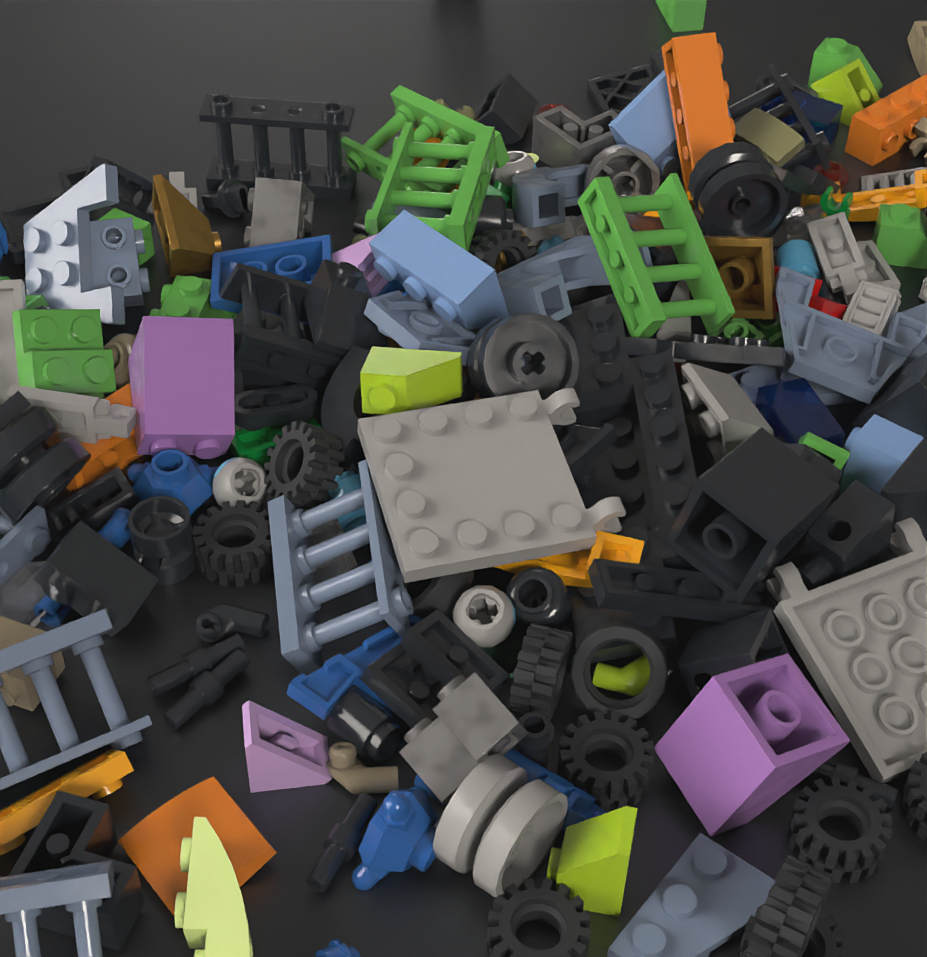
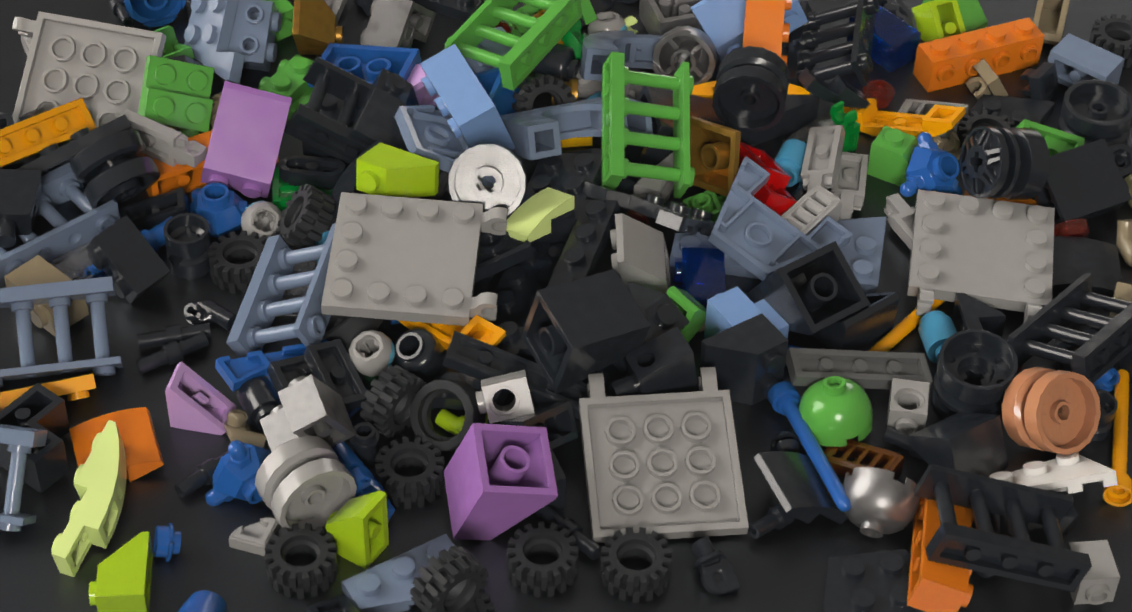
camera: 20 degrees right, 0 degrees up
olive slope [734,108,805,168] -> none
none -> light grey tile [228,517,281,556]
none -> light grey brick [475,370,535,424]
none -> yellowish green slope [506,187,574,243]

